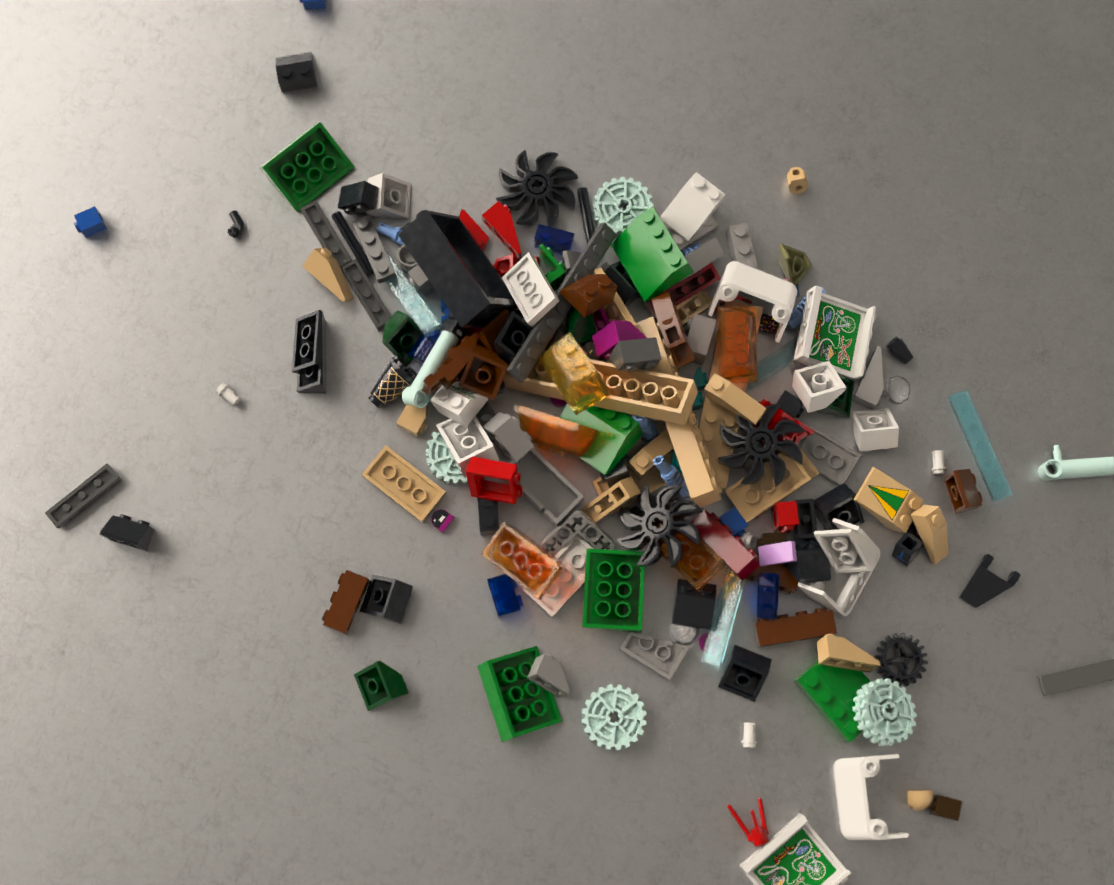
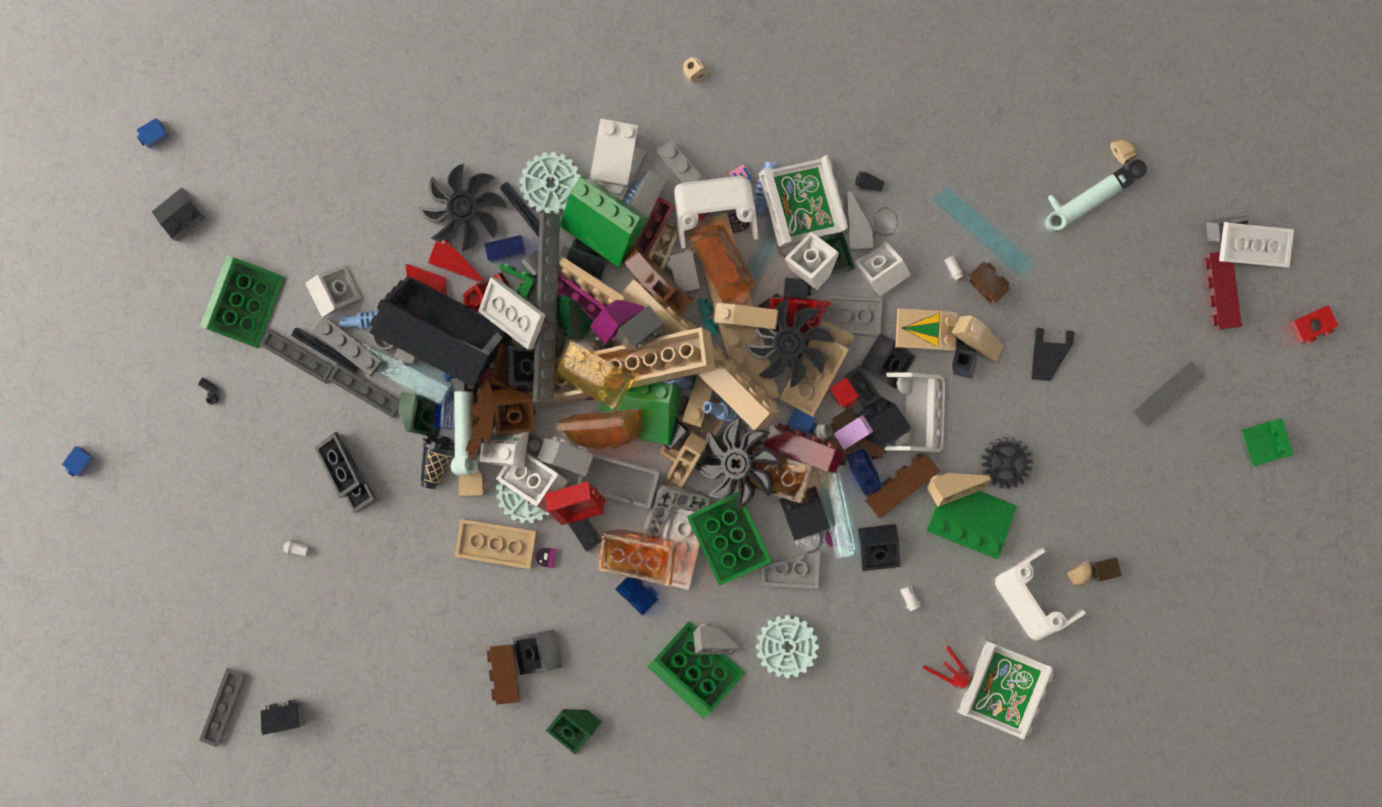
camera: 20 degrees left, 10 degrees up
tan slope [302,248,354,302] -> none
black brick [337,181,379,215] -> none
reddish brown slope [560,274,617,317] -> none
olive slope [778,244,812,286] -> none
white slope [814,529,878,573] -> none
light aqua piece [852,678,917,746] -> none

